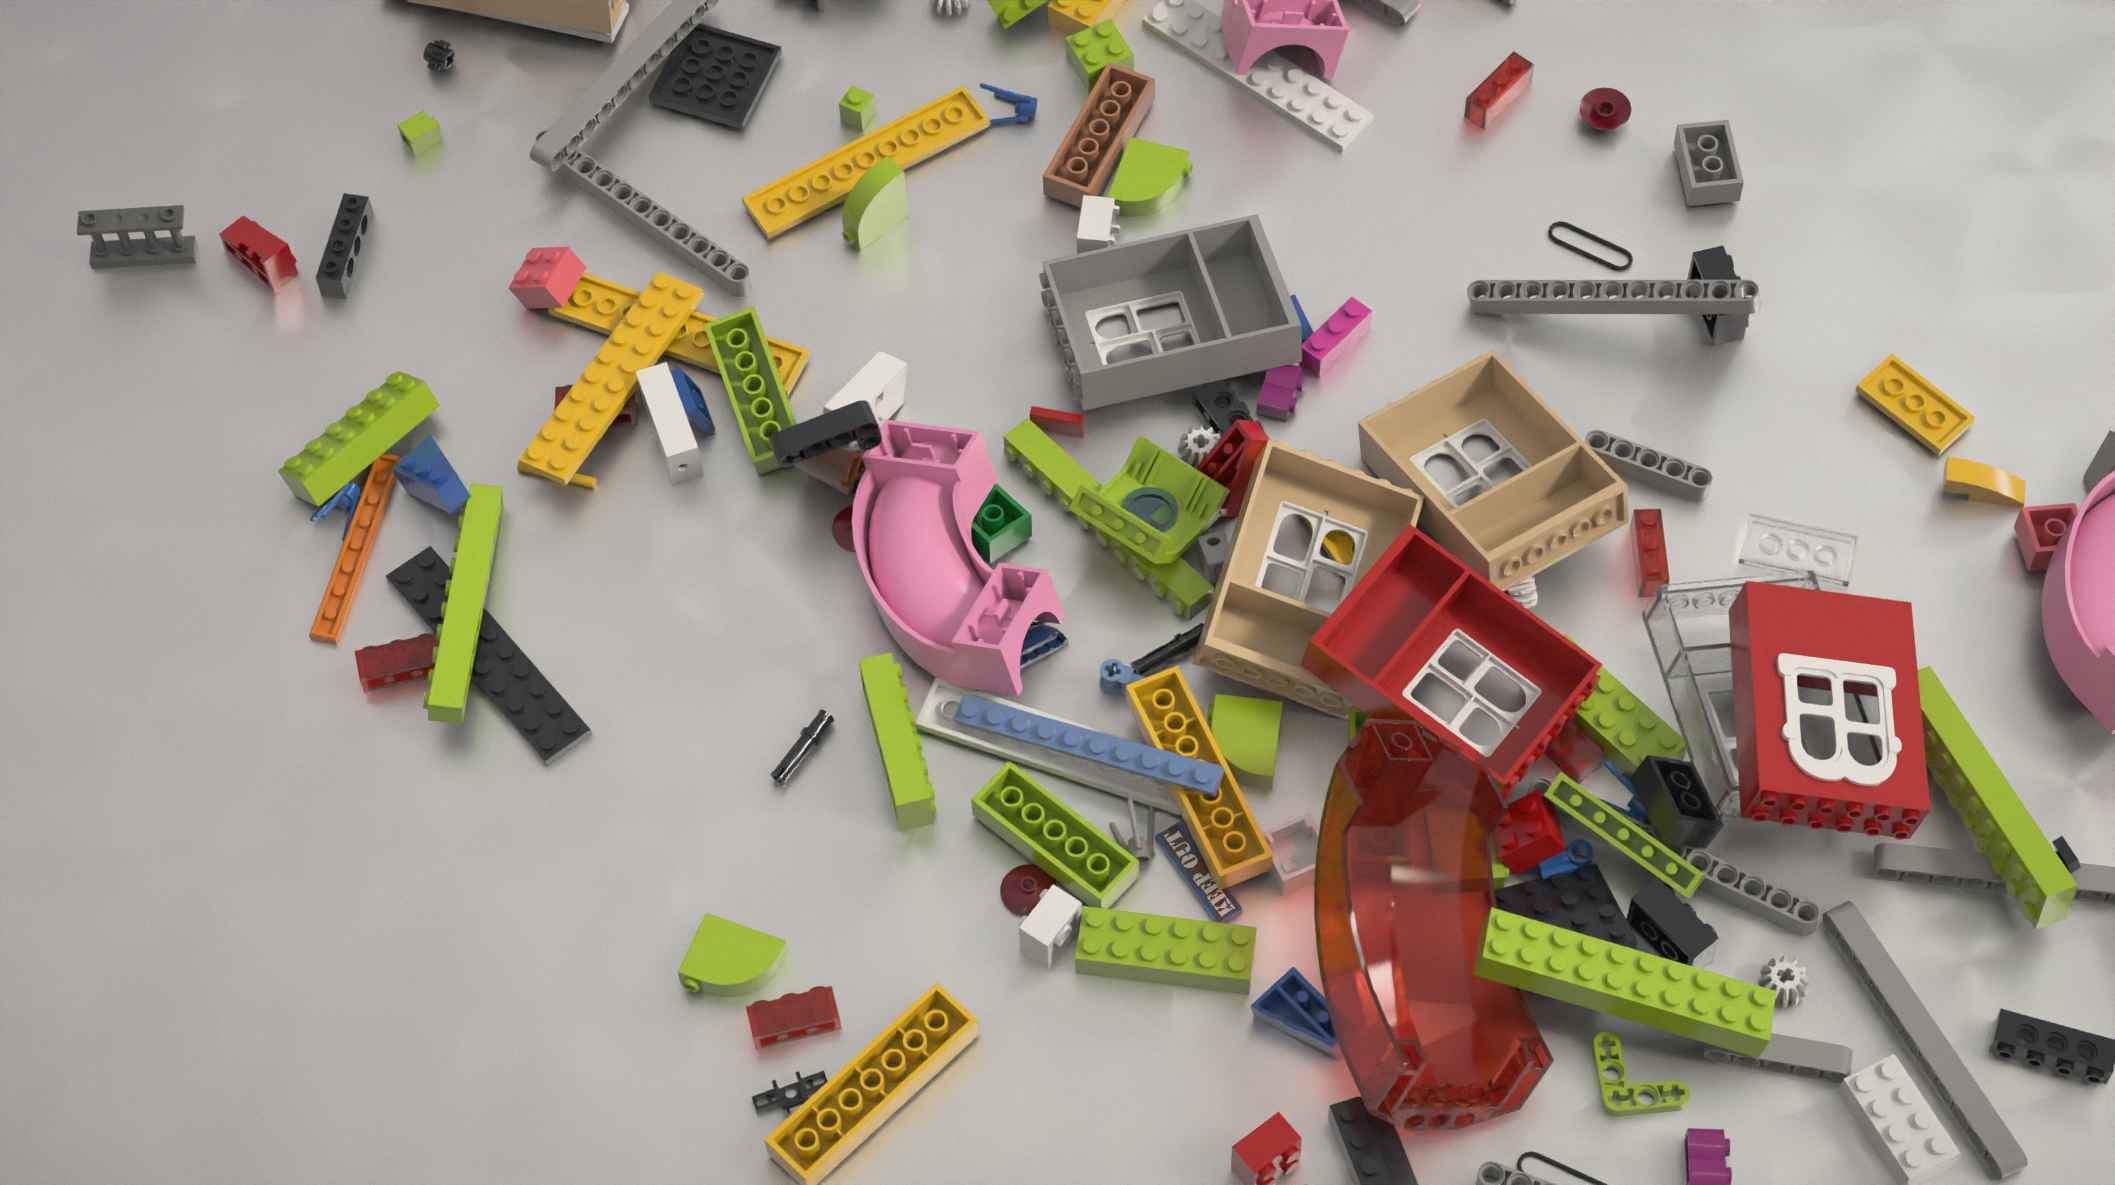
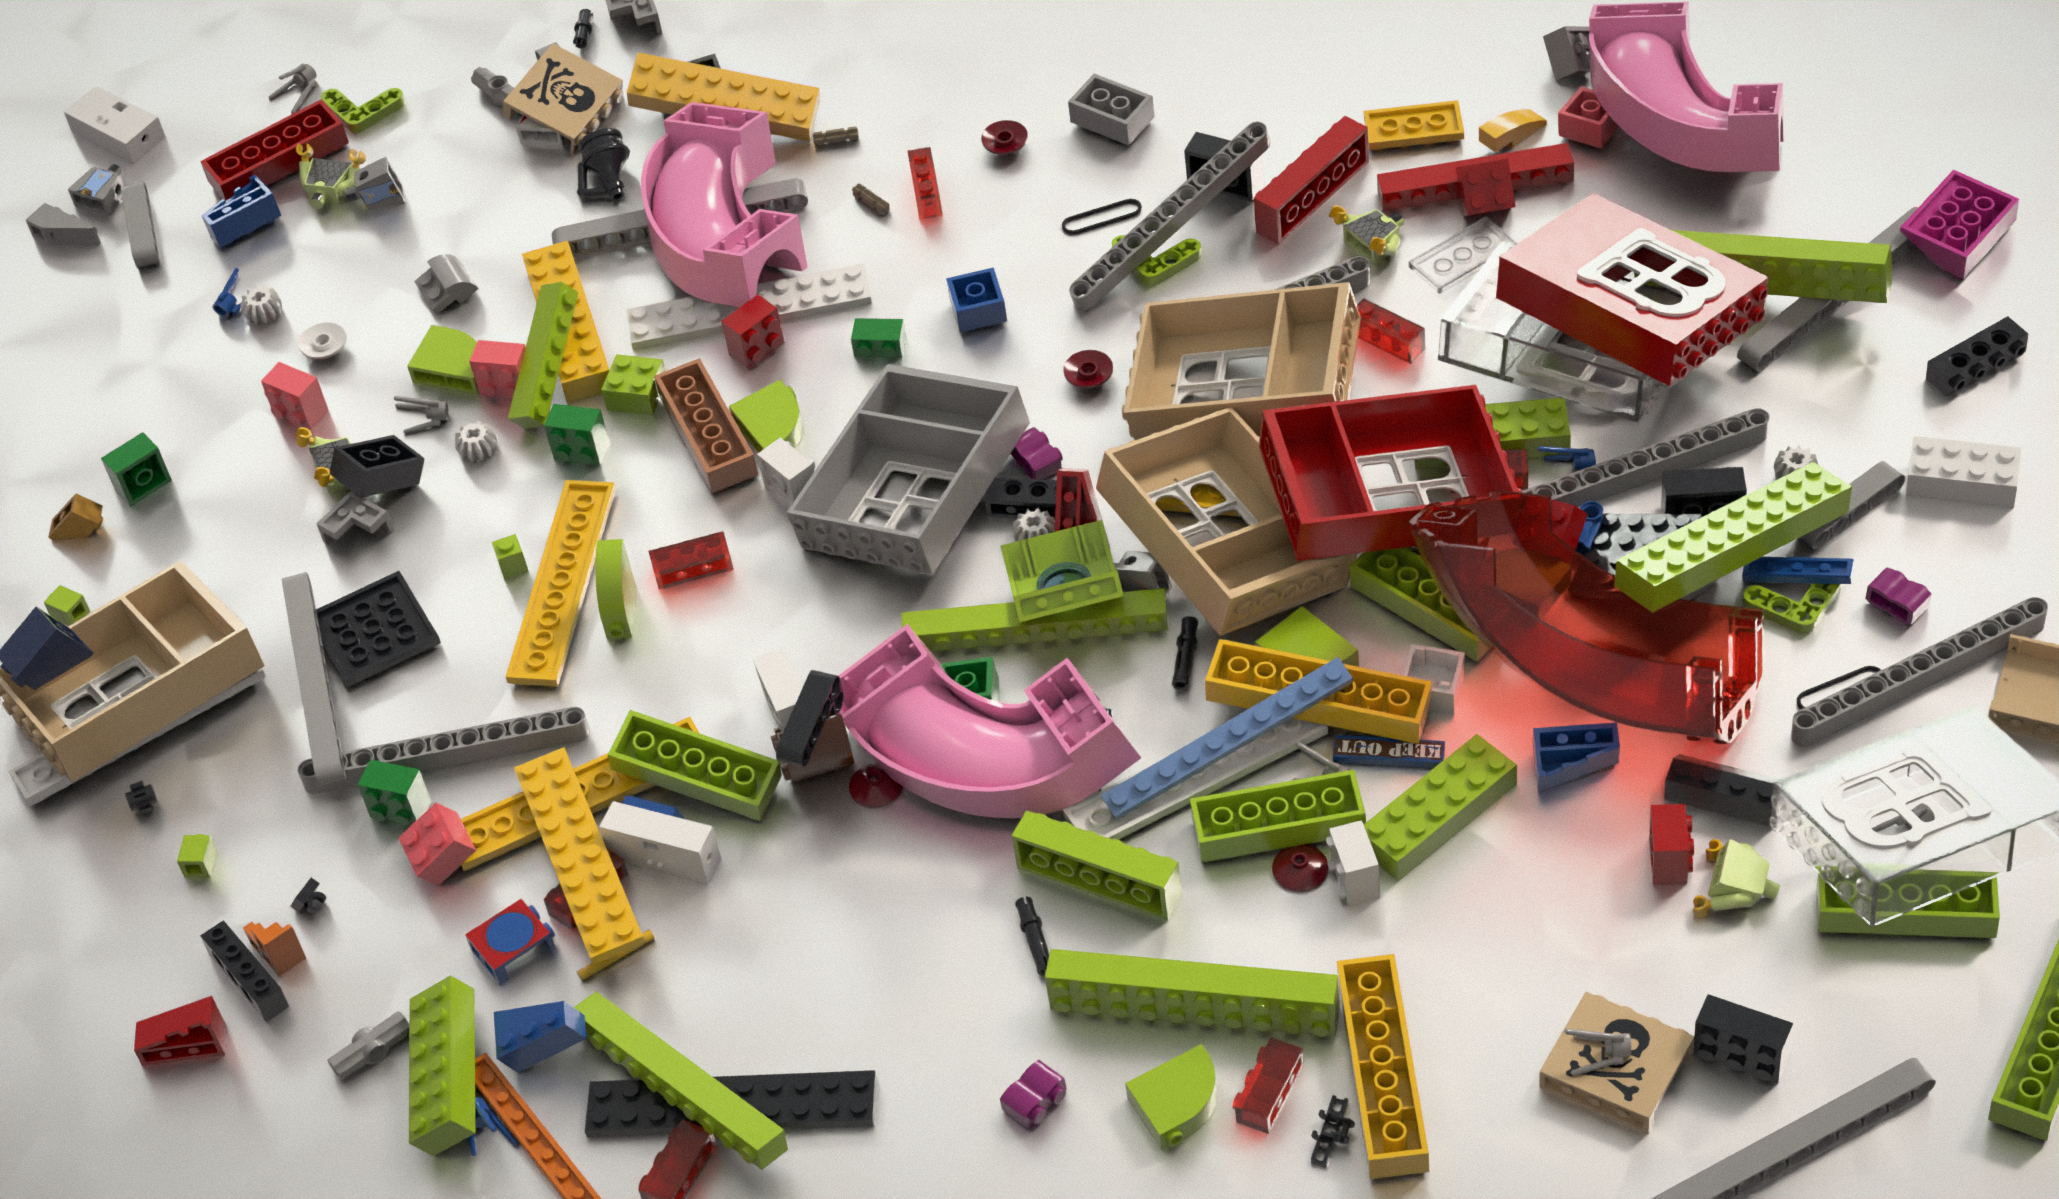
camera: 45 degrees left, 10 degrees down
dark grey fence [77,205,197,269] -> none
blue plant [980,83,1038,125] -> none
red tile [1029,406,1085,438] -> none
medium blue connector [1099,659,1147,696] -> none
dark pink brick [1299,297,1372,378] -> none
lime brick [1544,772,1706,899] -> none
black brick [1630,755,1724,849] -> none
light grey beam [1822,901,2028,1180] -> none
none -> orange panel [243,922,306,977]
none -> black tile [290,877,327,914]
none -> light grey piece [327,1011,409,1080]
none -> green brick [357,760,432,826]
none -> panel [465,899,556,985]
none -> green brick [544,404,610,465]
none -> clear red brick [648,531,734,590]
none -> red brick [721,294,785,369]
none -> green brick [851,318,906,357]
none -> dark tan axle [852,183,891,215]
none -> blue brick [946,267,1007,332]
none -> magenta brick [1000,1060,1067,1129]
none -> lime brick [1045,949,1340,1037]
none -> dark red dish [1063,350,1113,388]
none -> lime beam [1112,235,1202,285]
none -> red brick [1253,116,1369,245]
none -> torso [1329,205,1404,266]
none -> red brick [1377,143,1574,211]
none -> red brick [1456,159,1516,216]
none -> blue tile [1742,557,1855,584]

